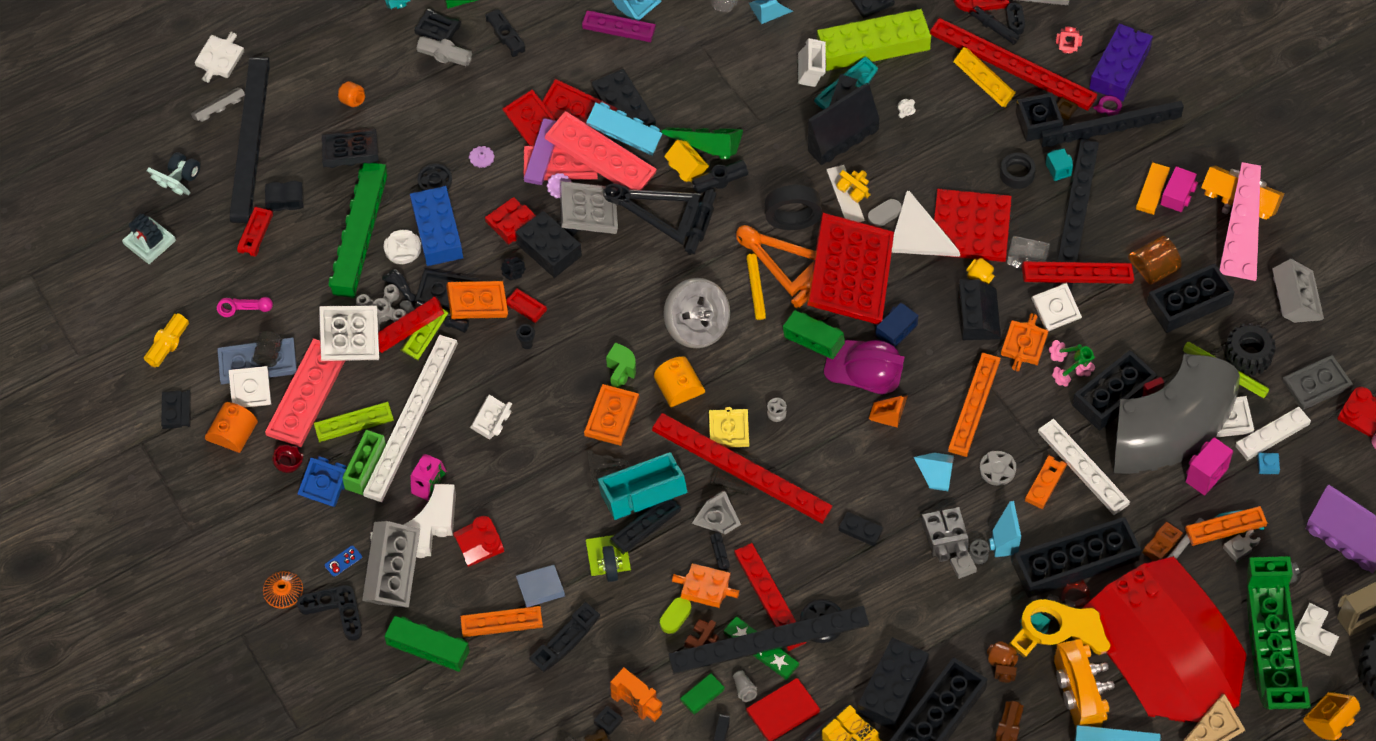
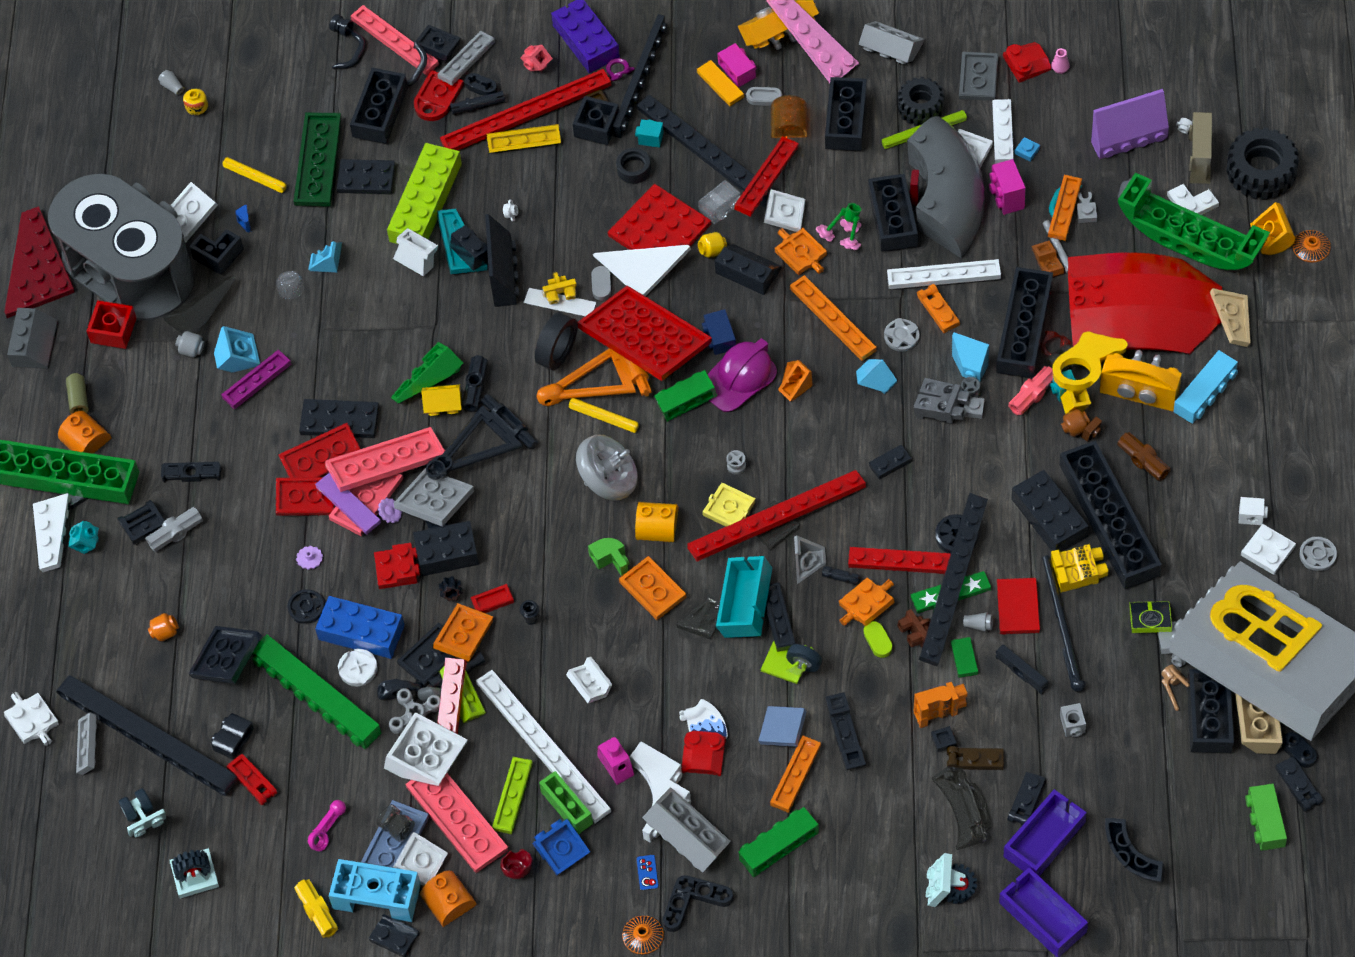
camera: 55 degrees left, 0 degrees up
medium azure brick [586,102,662,156] -> none
none -> medium azure plate [329,859,421,922]
none -> white arm [679,699,728,739]
none -> light grey tile [746,87,782,106]
none -> coral piece [1008,366,1053,415]

